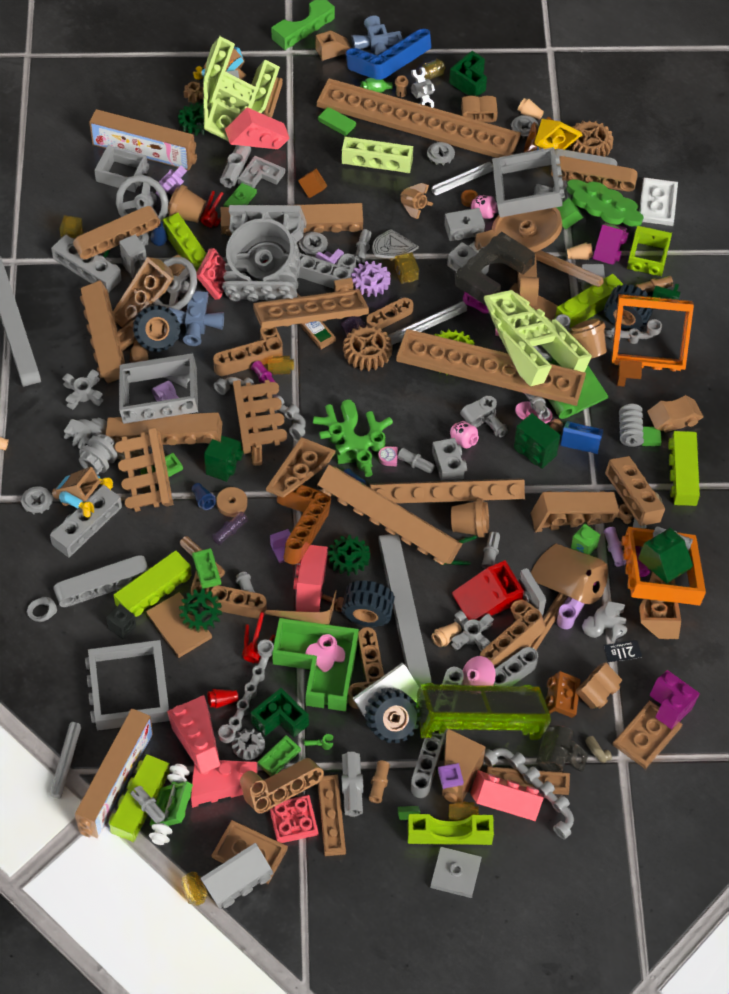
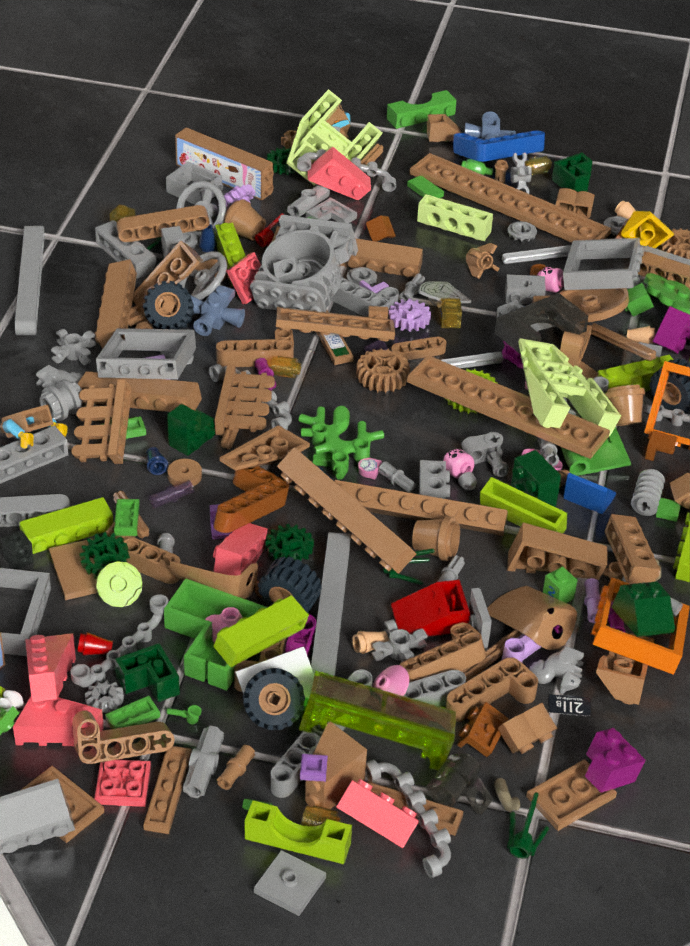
camera: 15 degrees right, 15 degrees down
red plant [242,612,276,663] -> none
none -> tile [96,561,142,607]
none -> lime brick [214,595,309,667]
none -> light grey brick [273,256,305,284]
none -> magenta piece [285,615,316,660]
none -> light grey bar [297,149,396,192]
none -> medium nougat beam [445,657,538,722]
none -> light grey hinge [458,472,477,491]
none -> lime brick [480,477,567,534]
none -> dark green plant [507,792,549,859]

